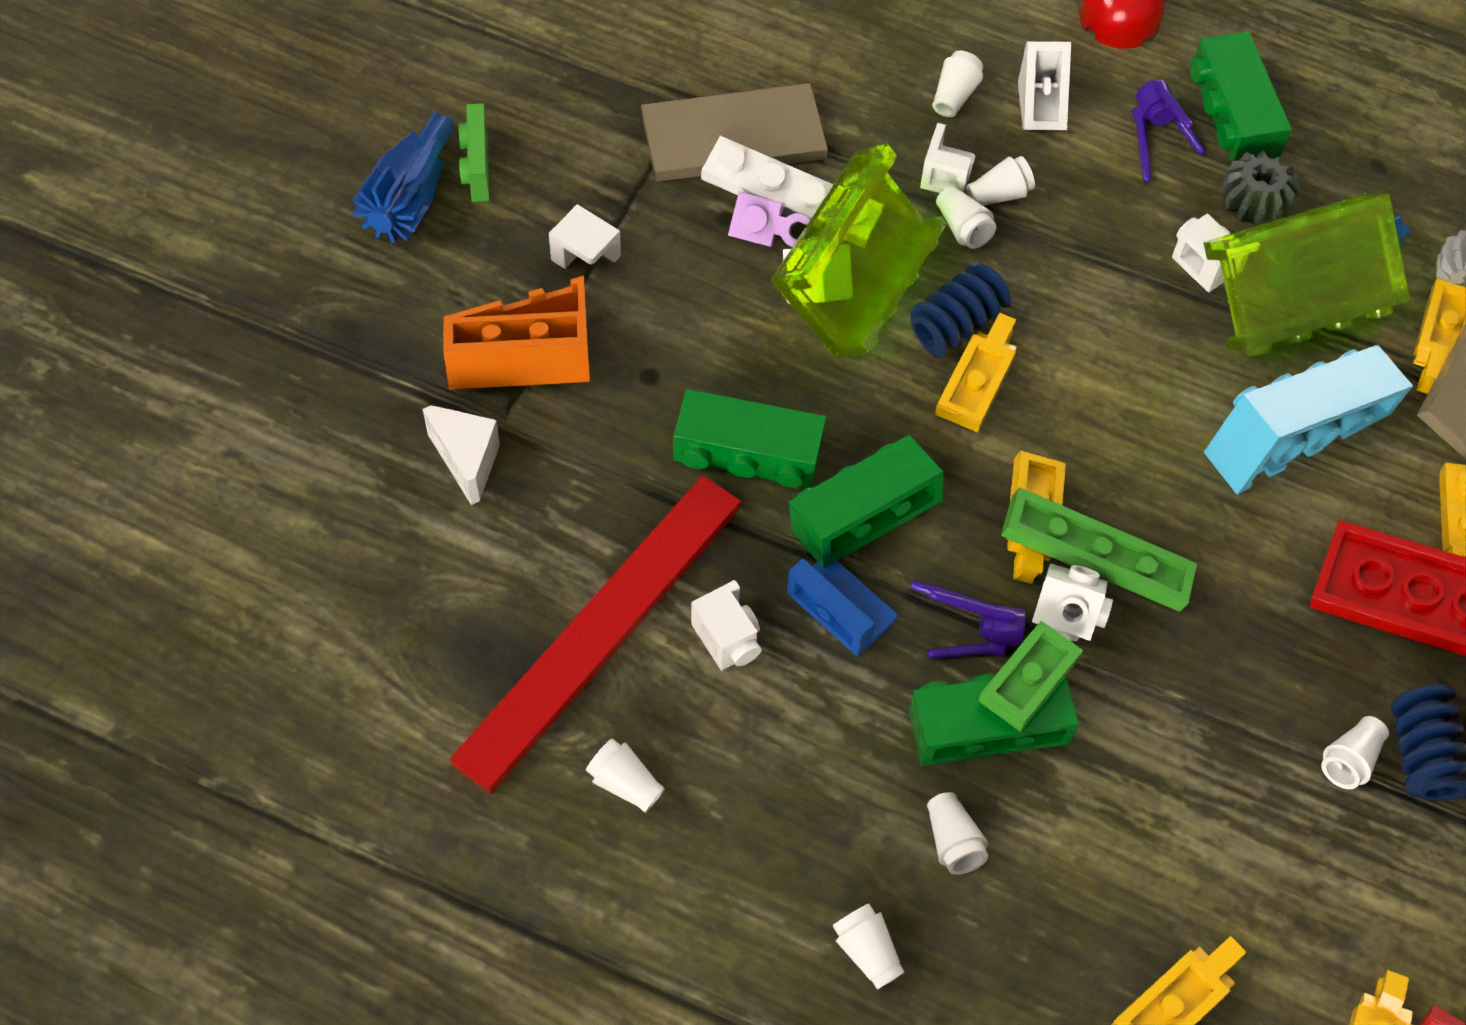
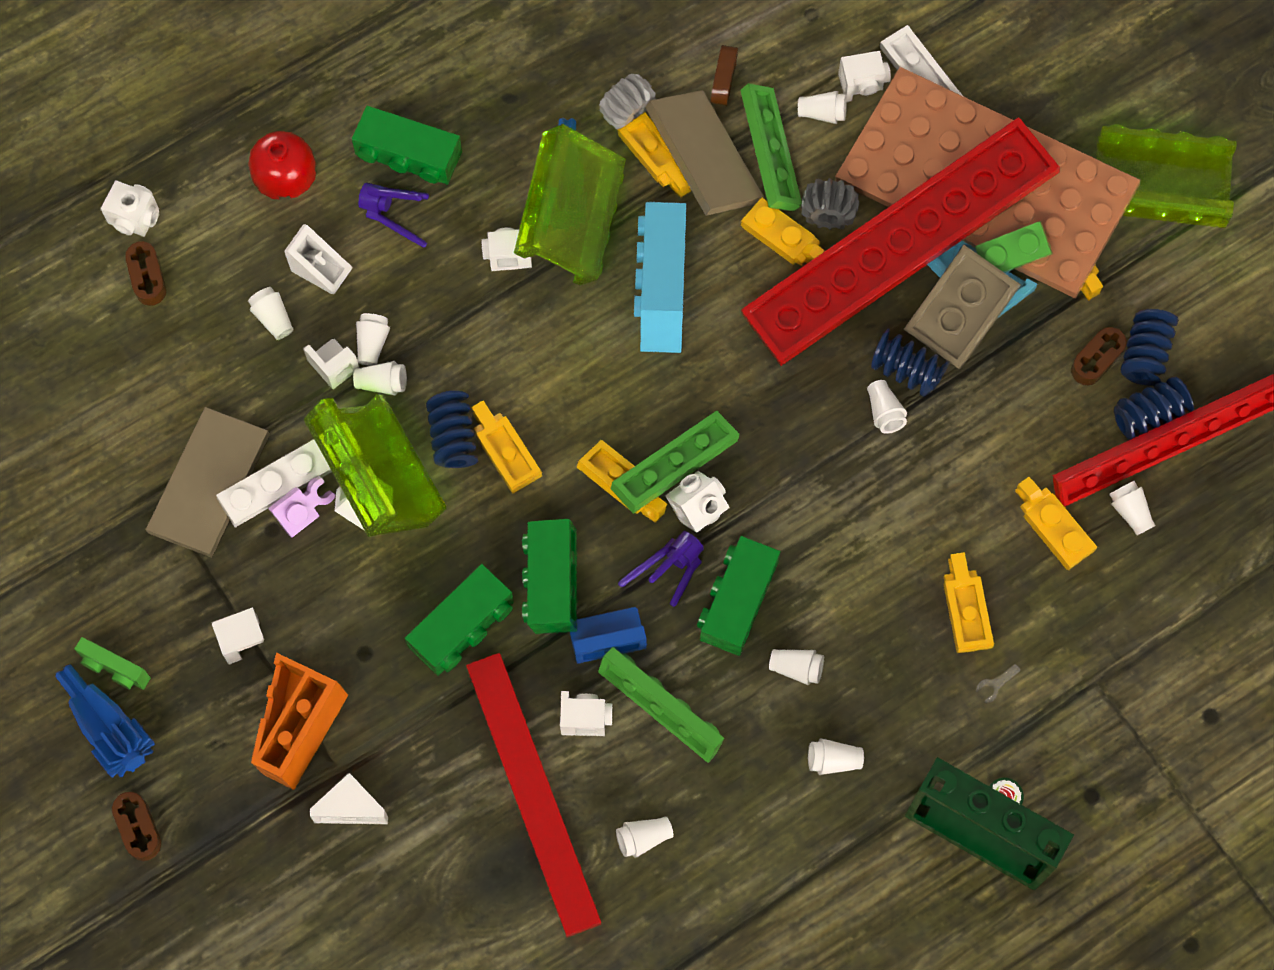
camera: 55 degrees left, 10 degrees up
bright green plate [979,621,1083,732] -> none
dark grey gear [1221,150,1300,227] -> none
none -> reddish brown beam [112,792,161,861]
none -> bright green plate [598,647,724,763]

